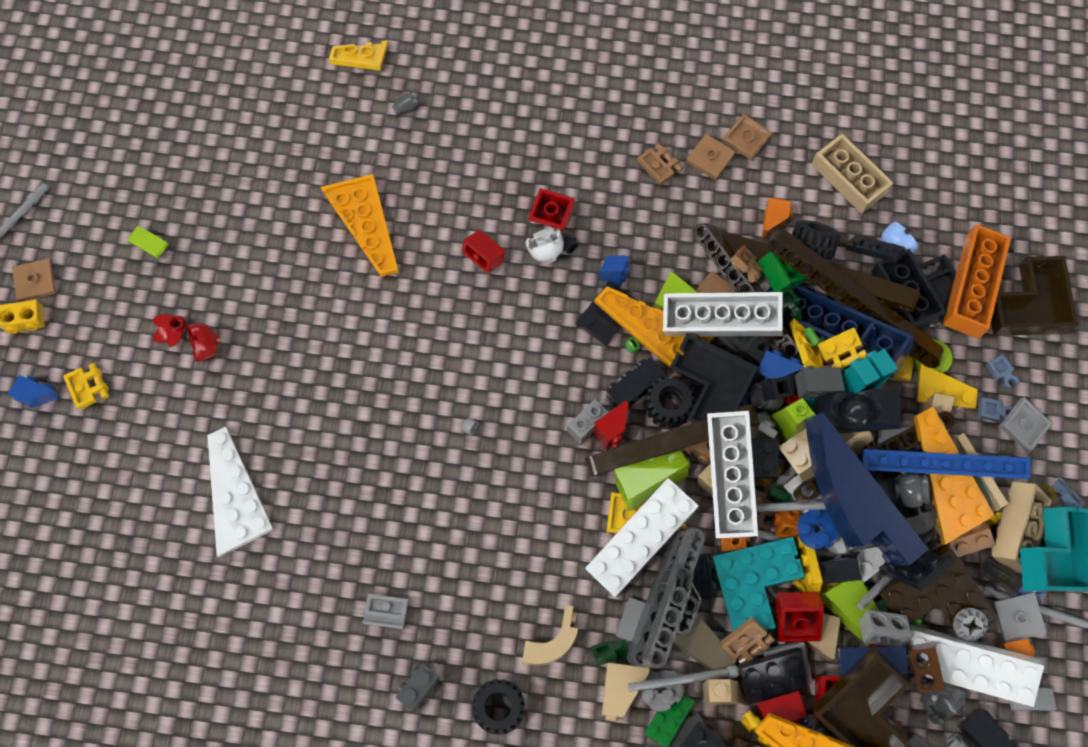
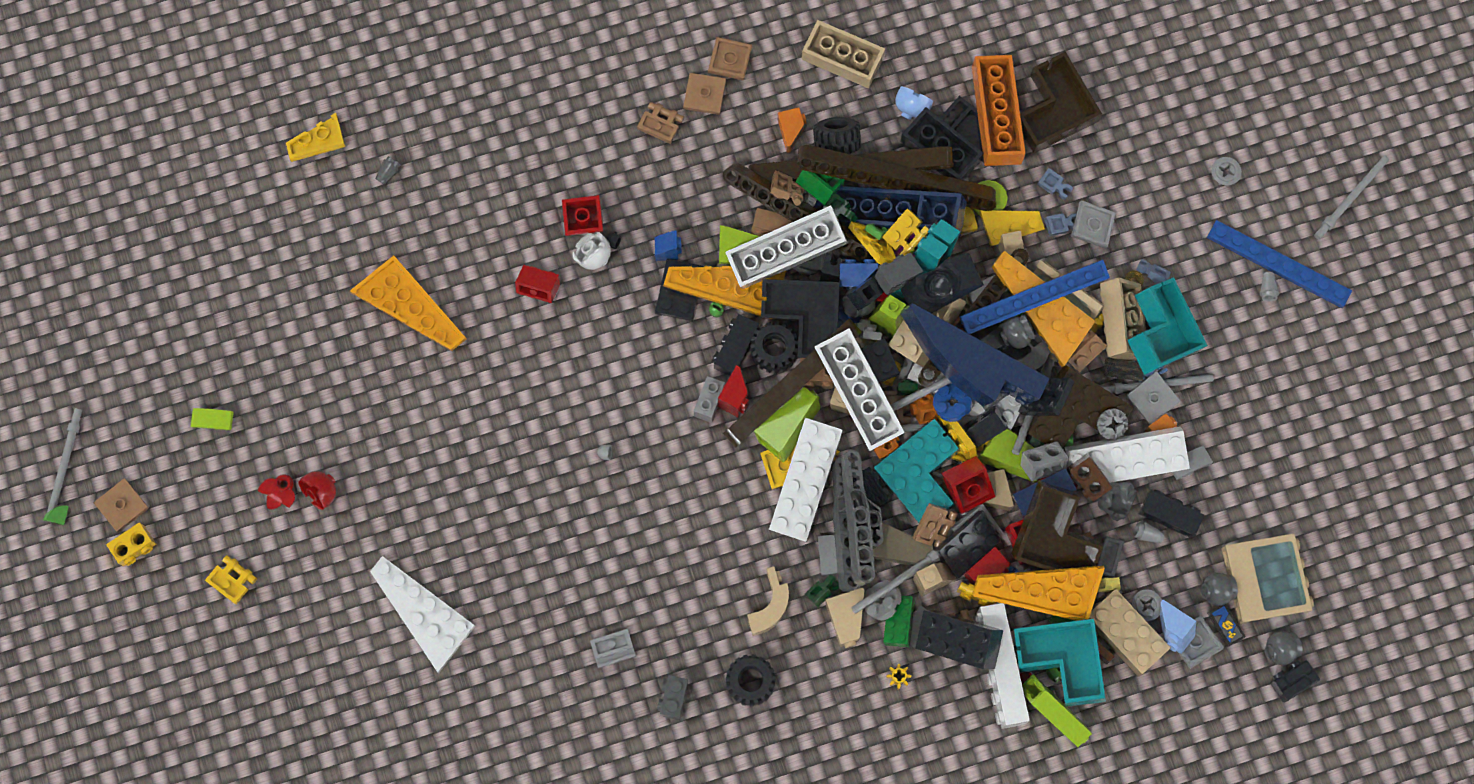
camera: 25 degrees left, 5 degrees up
blue slope [7,375,60,408] -> none
black plate [845,234,905,263] -> none

